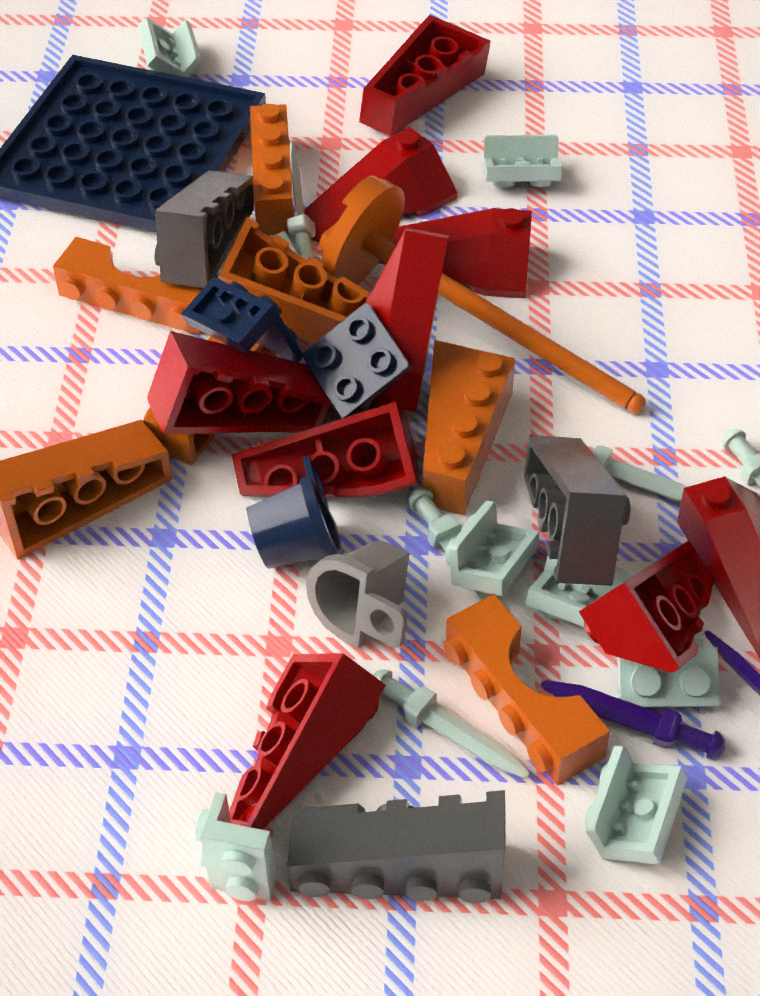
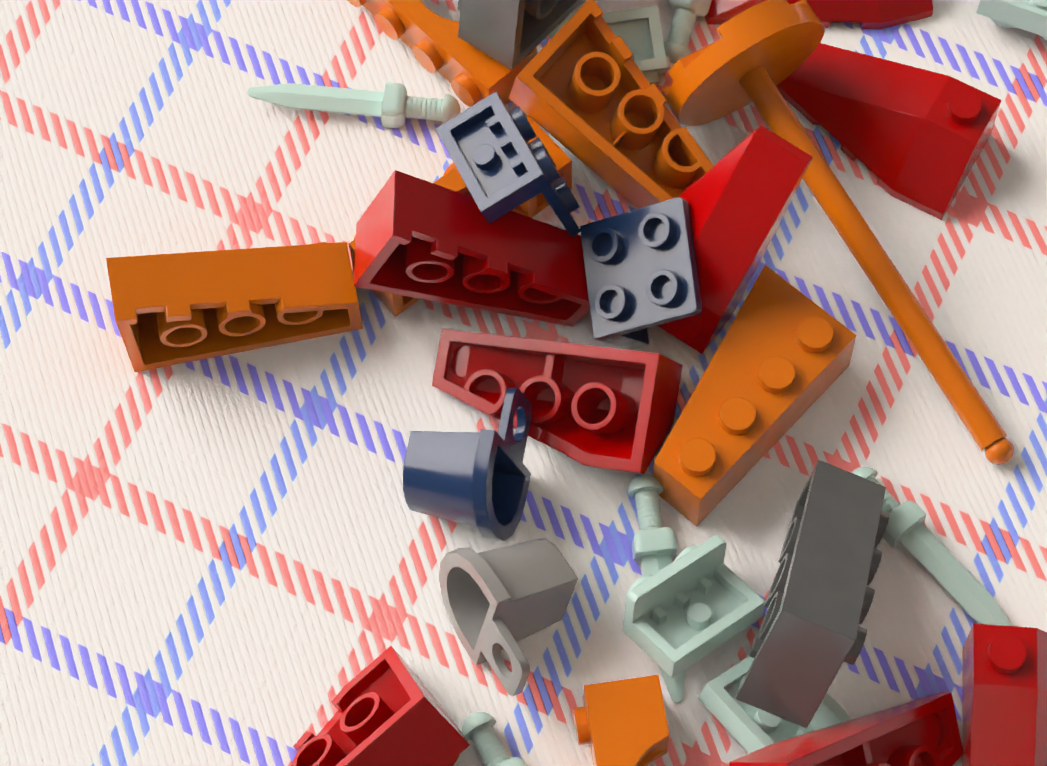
camera: 25 degrees right, 15 degrees up
none -> light aqua sword [247,82,461,128]

